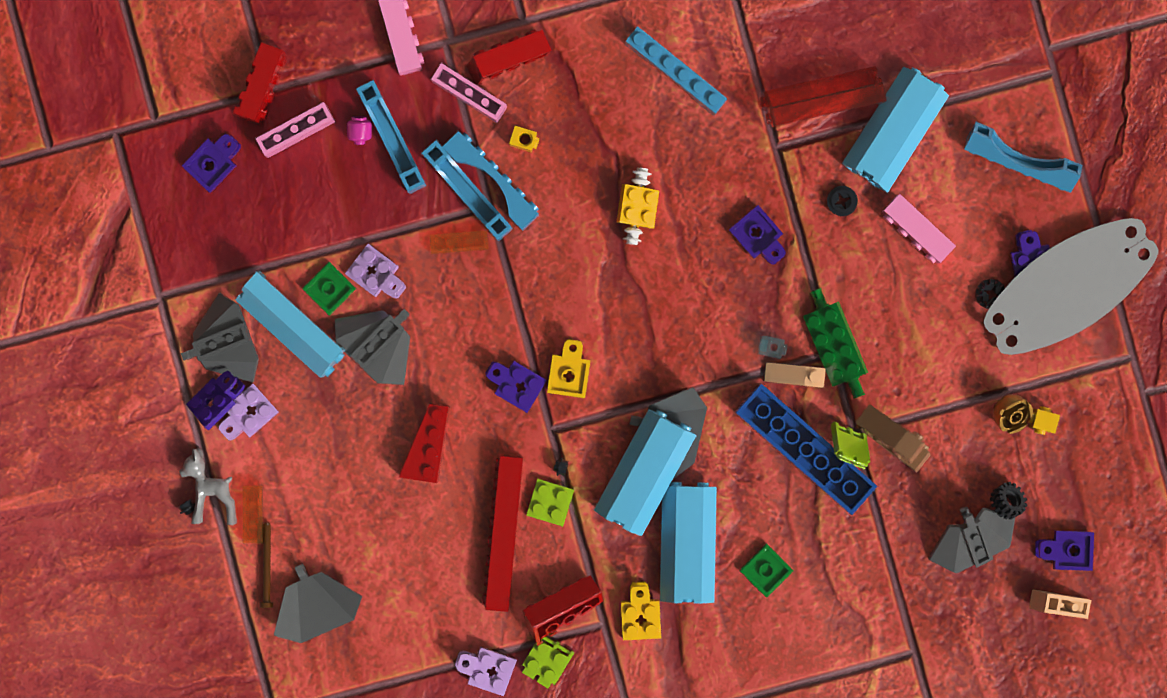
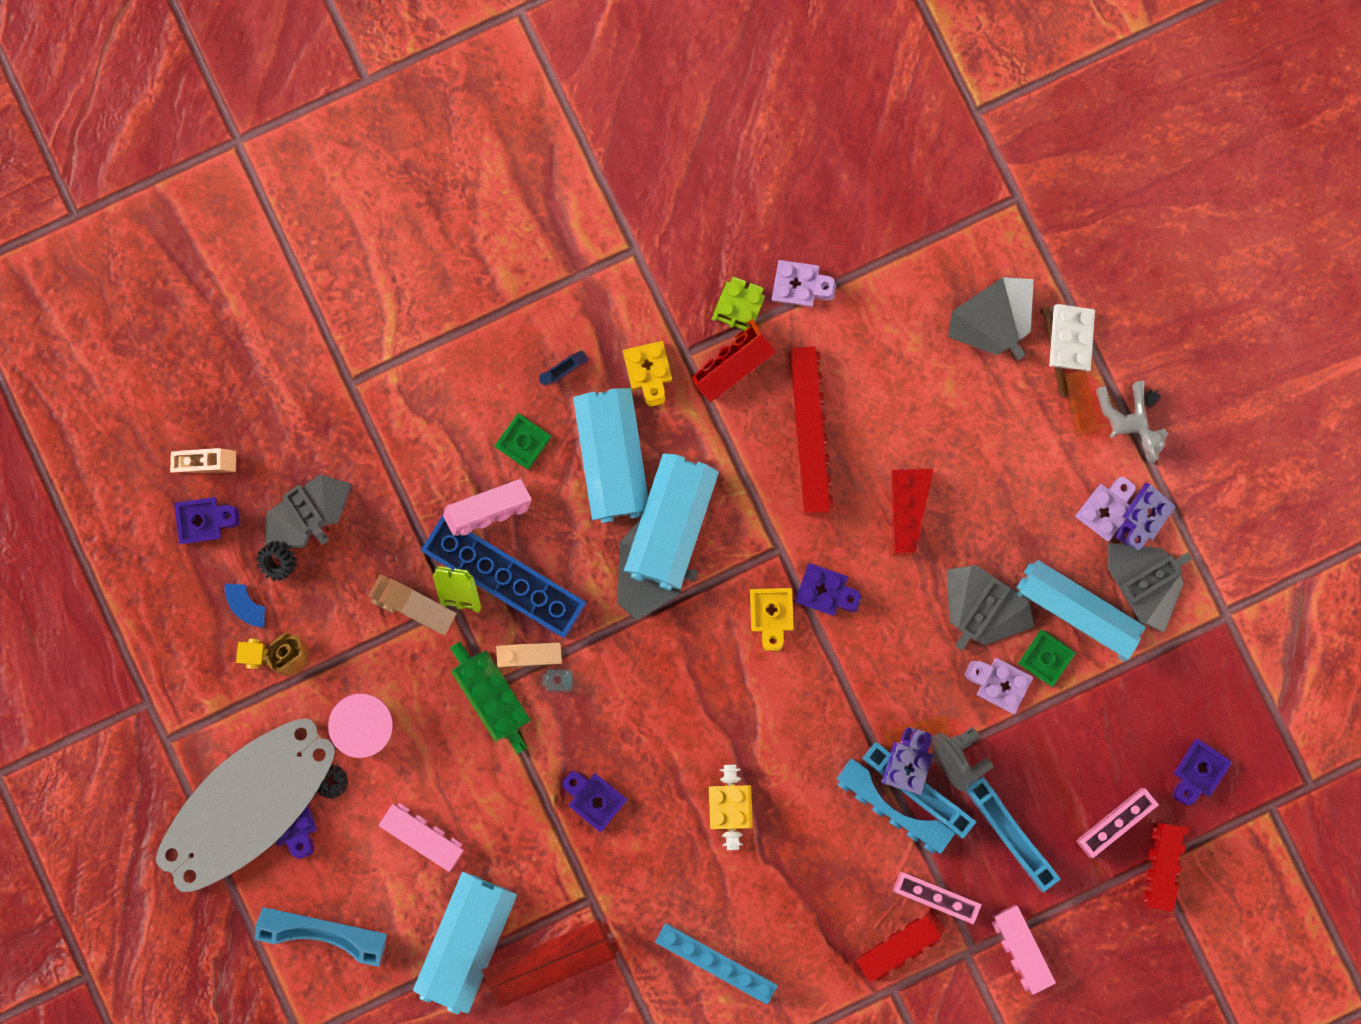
camera: 170 degrees right, 5 degrees down
dark pink head [347,116,372,145] -> none
yellow brick [509,126,540,153] -> none
lime plate [526,479,574,527] -> none
black plate [554,458,569,476] -> none
black gear [827,186,858,217] -> none
none -> blue tile [225,583,266,628]
none -> bright pink piece [328,694,393,758]
none -> bright pink brick [443,479,532,537]
none -> dark blue piece [539,350,589,386]
none -> plate [881,727,933,795]
none -> dark grey piece [930,727,993,792]
none -> white plate [1049,304,1095,372]

